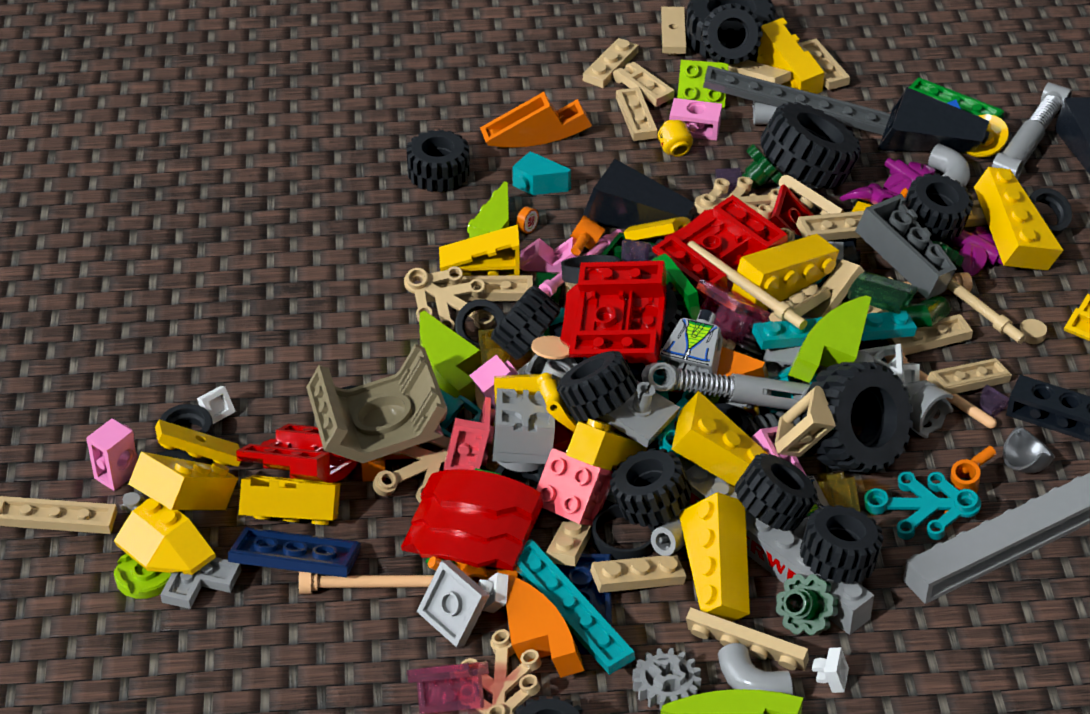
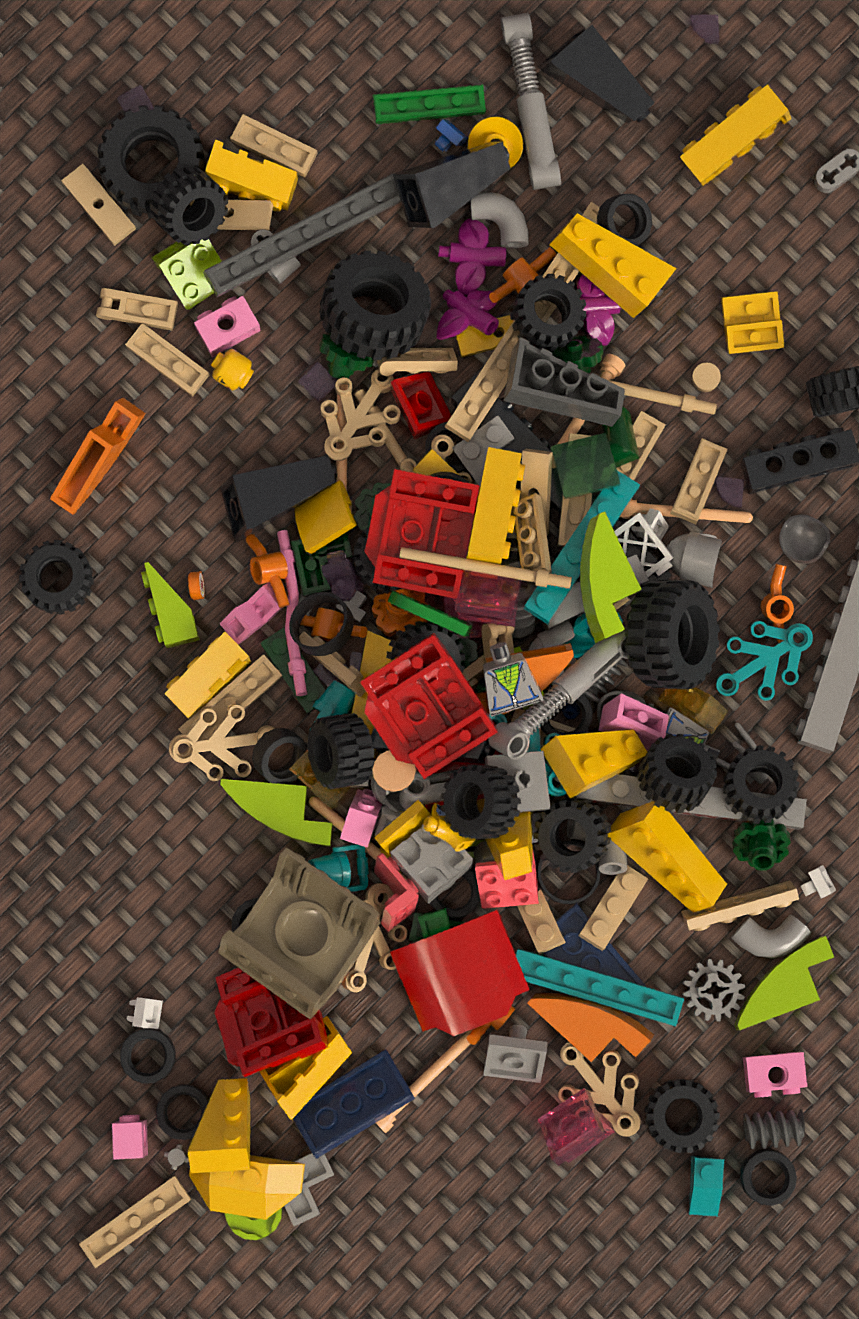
camera: 45 degrees left, 40 degrees up
yellow tile [155,419,241,467] -> none
white tile [478,572,508,613] -> none
teal slope [513,151,571,195] -> none
tan plate [583,38,638,88] -> none
tan tile [775,386,836,457] -> none

